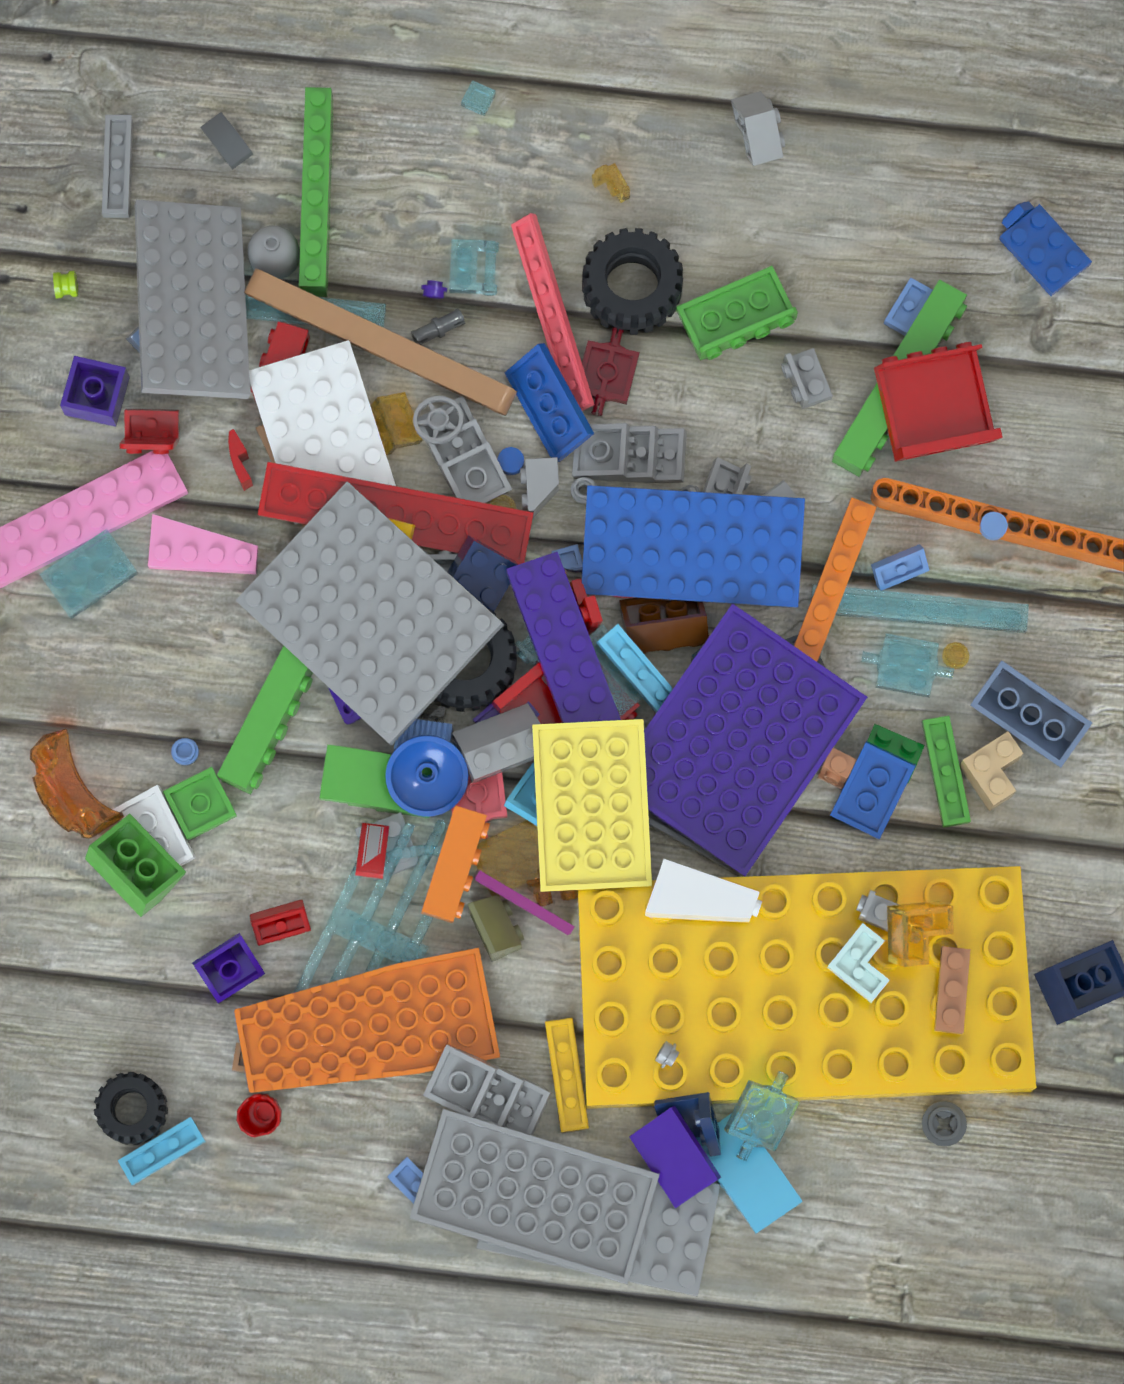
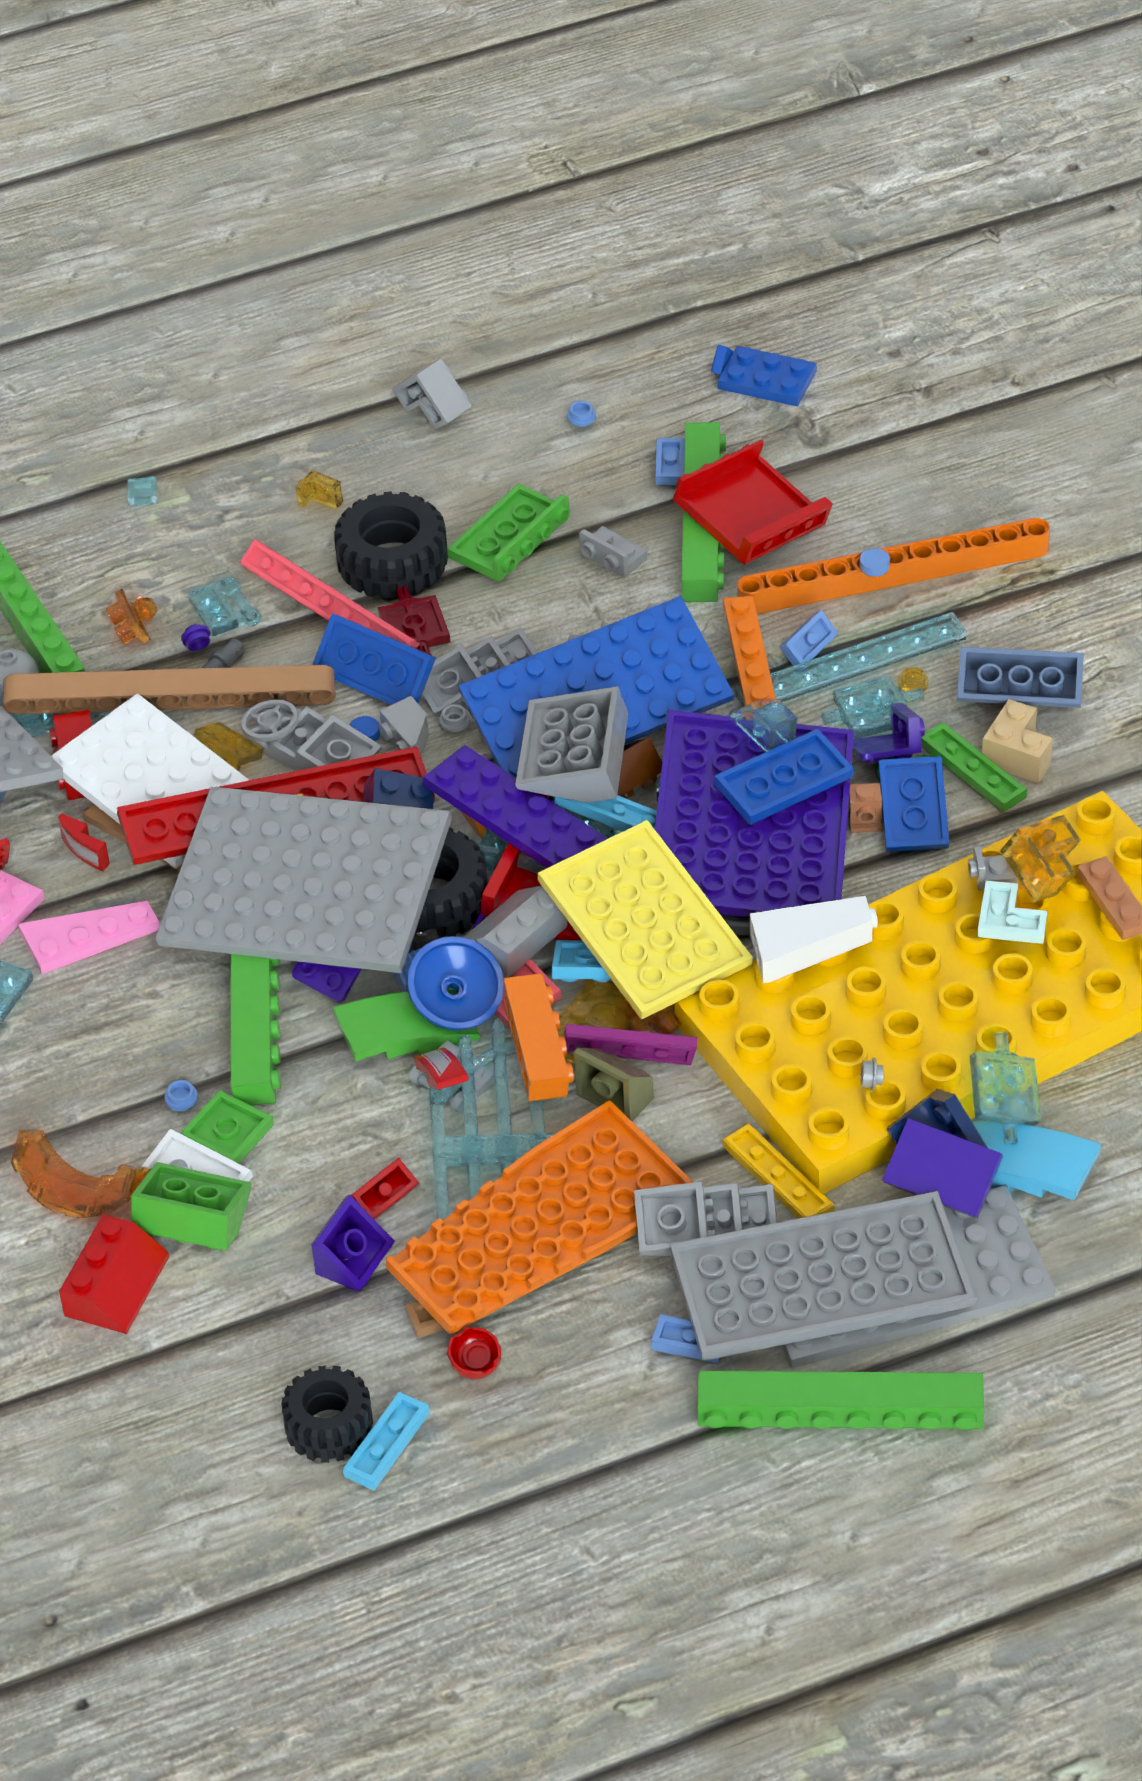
camera: 25 degrees left, 30 degrees down
none -> red slope [59,1214,169,1334]
none -> clear orange hips [106,589,157,644]
none -> light grey slope [515,686,628,803]
none -> medium blue plate [567,401,596,427]
none -> bright green brick [698,1371,984,1430]
none -> blue plate [714,729,854,825]
none -> clear light blue slope [731,698,797,752]
none -> dark purple bracket [852,703,925,764]

